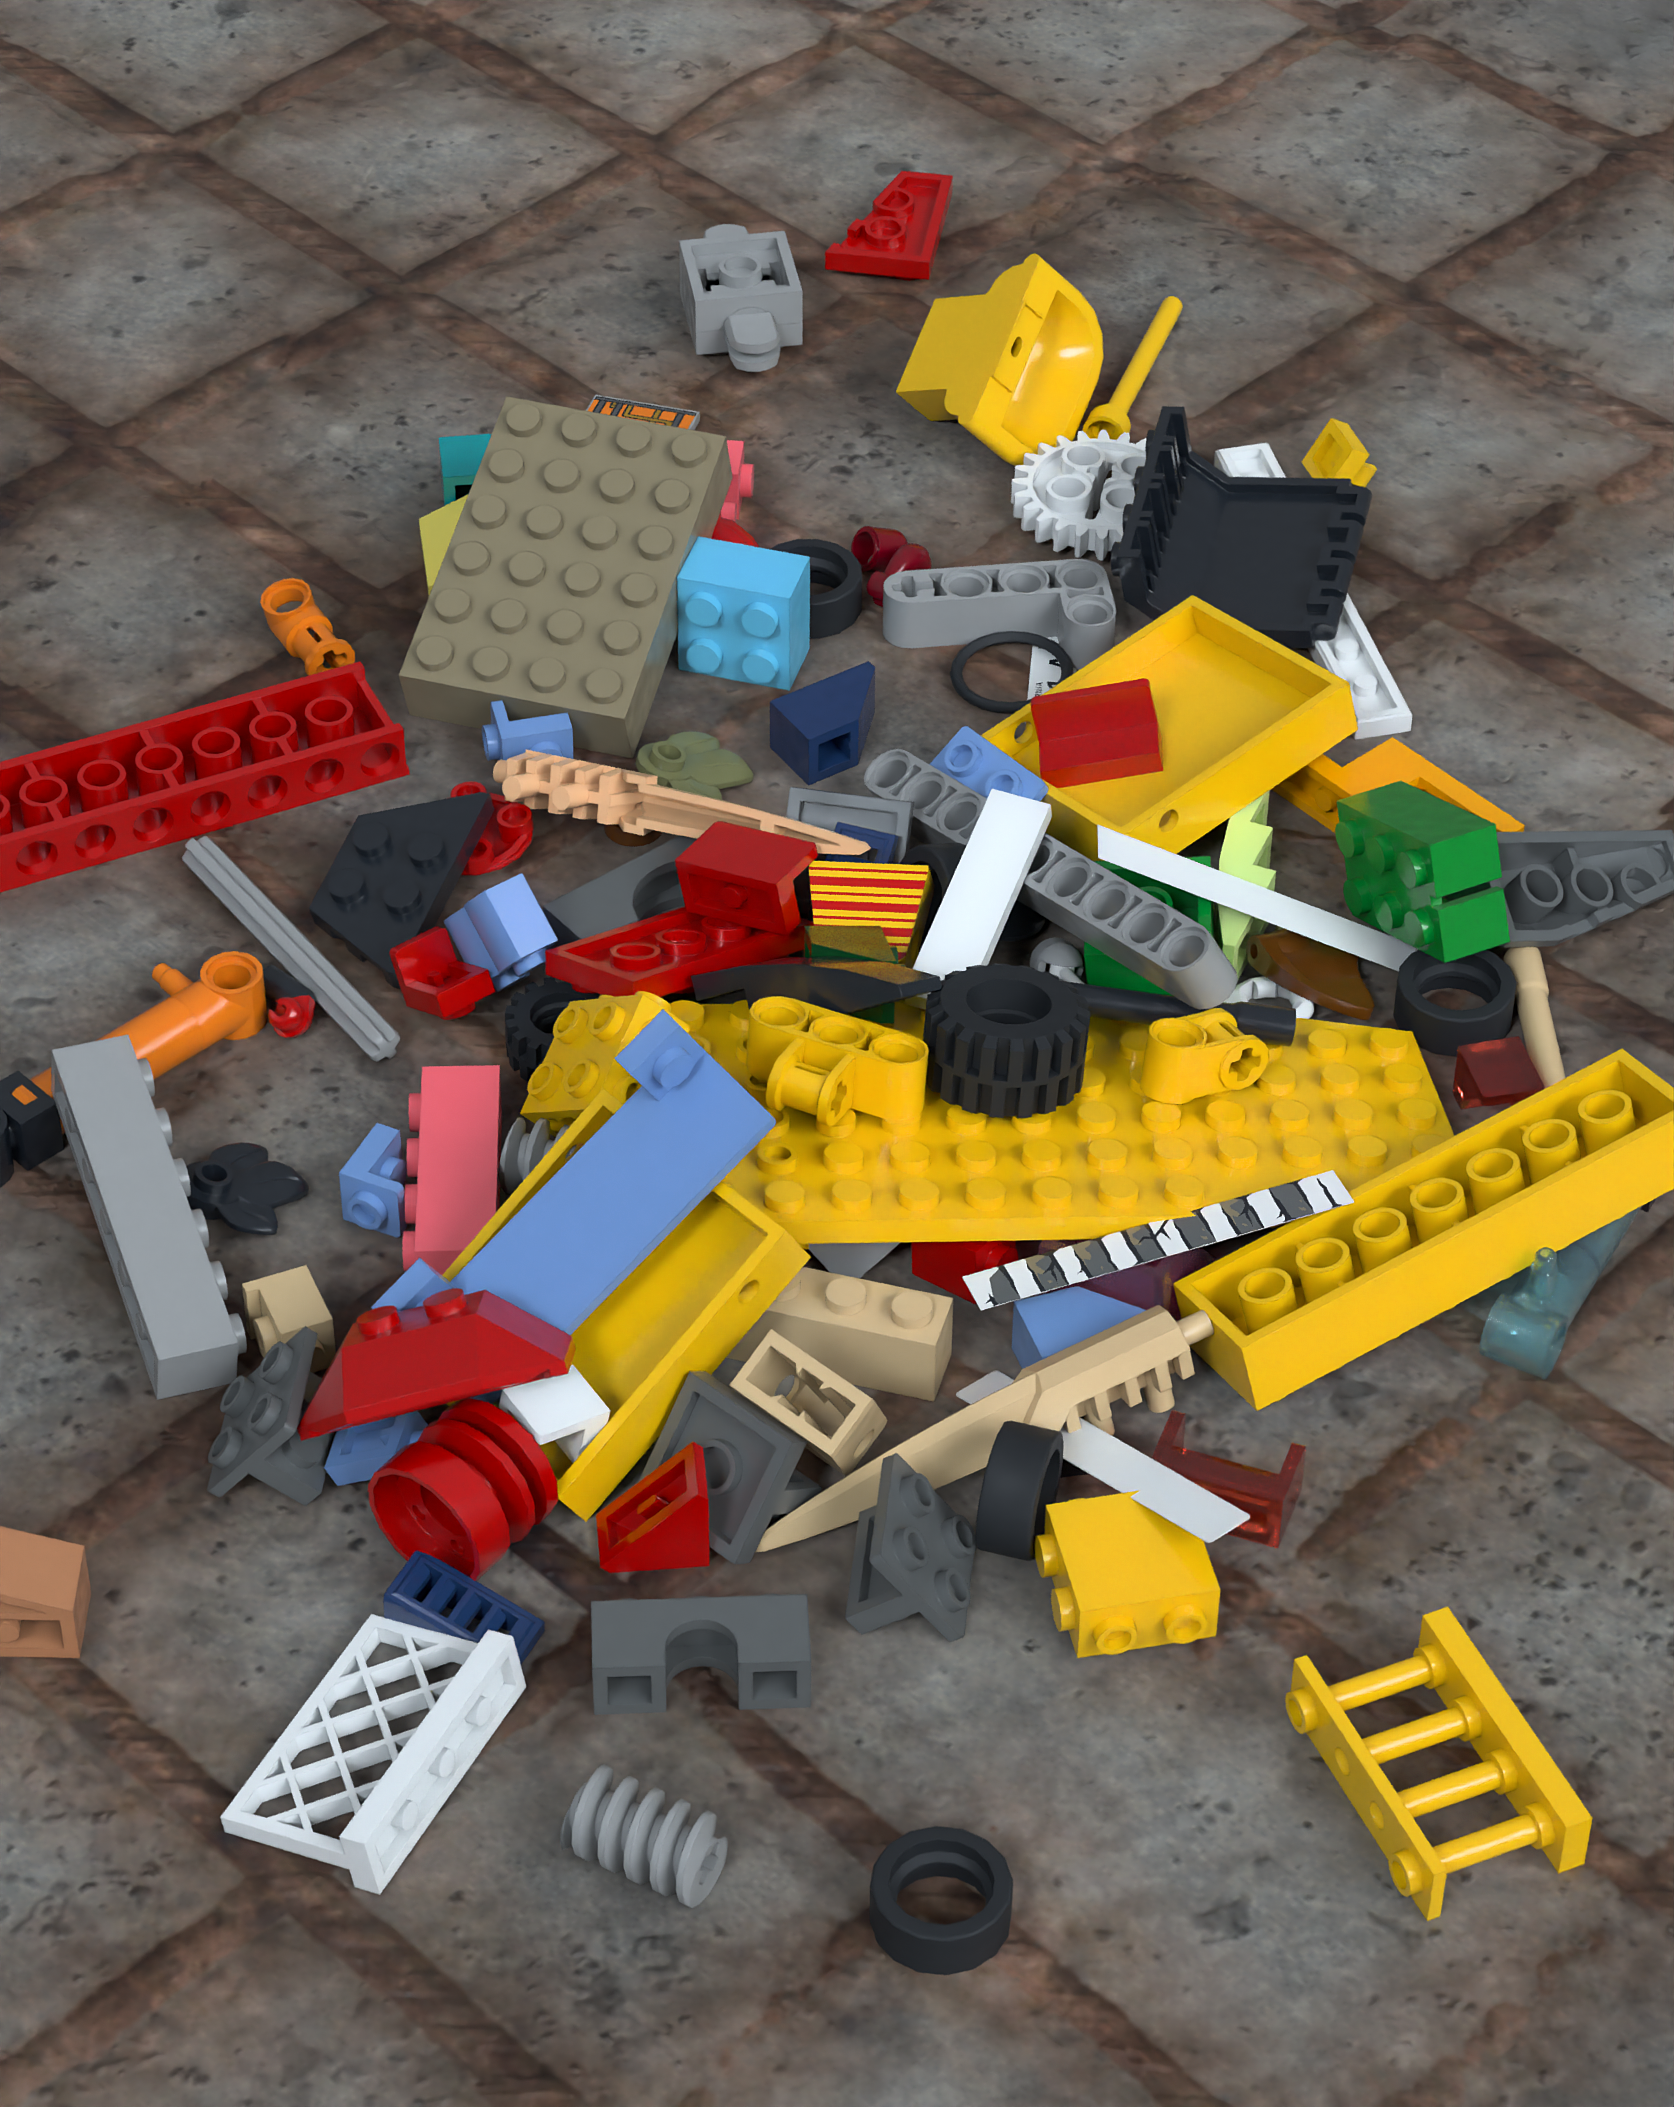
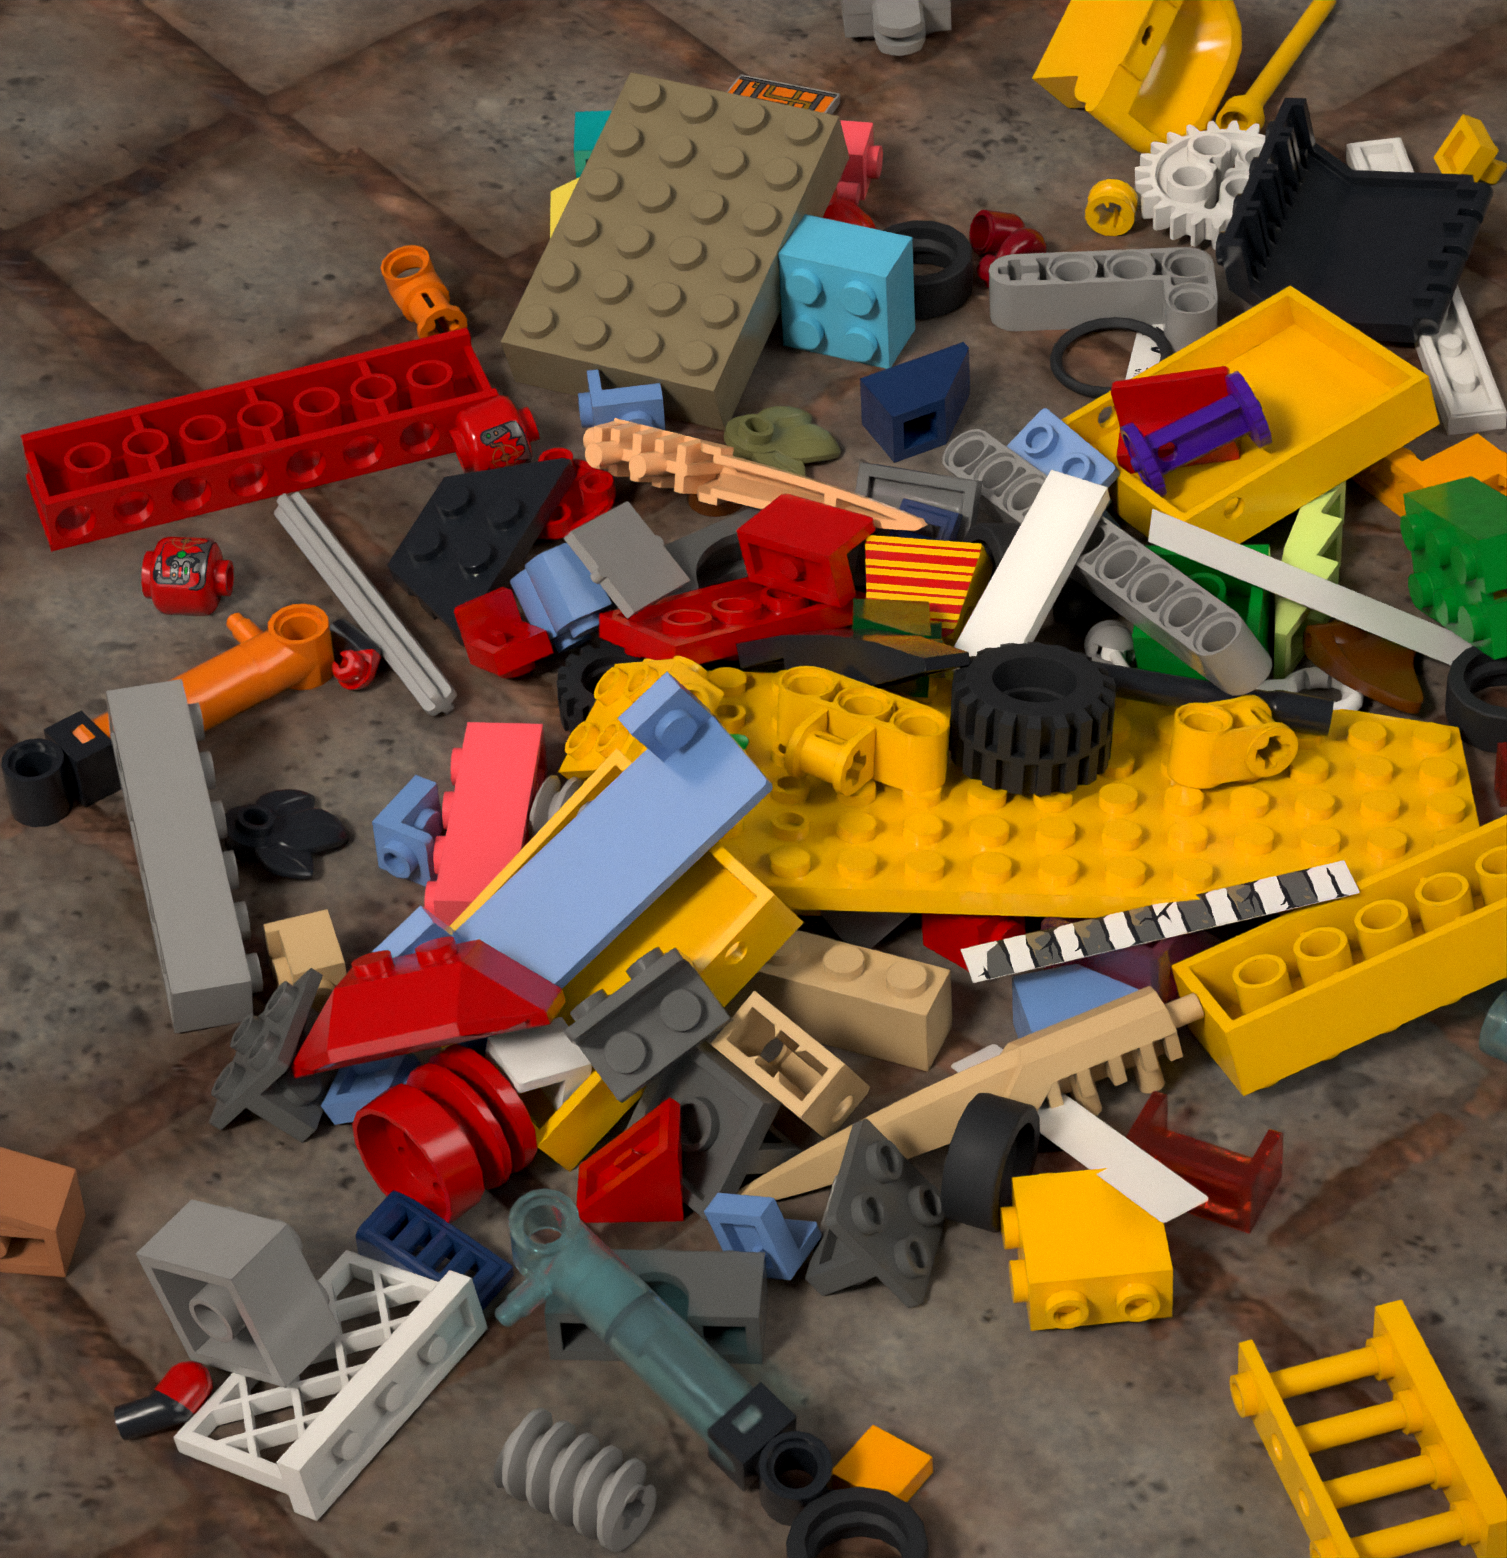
camera: 10 degrees right, 0 degrees up
none -> arm [114,1360,213,1441]
none -> light grey brick [136,1199,341,1388]
none -> red head [141,536,234,616]
none -> red head [448,395,540,473]
none -> clear light blue piece [495,1188,833,1526]
none -> dark grey bracket [563,947,733,1103]
none -> light grey piece [564,501,690,619]
none -> medium blue bracket [704,1193,822,1280]
none -> light orange tile [832,1425,933,1502]
none -> yellow bush [1085,179,1138,236]
none -> dark purple hose [1120,371,1272,497]

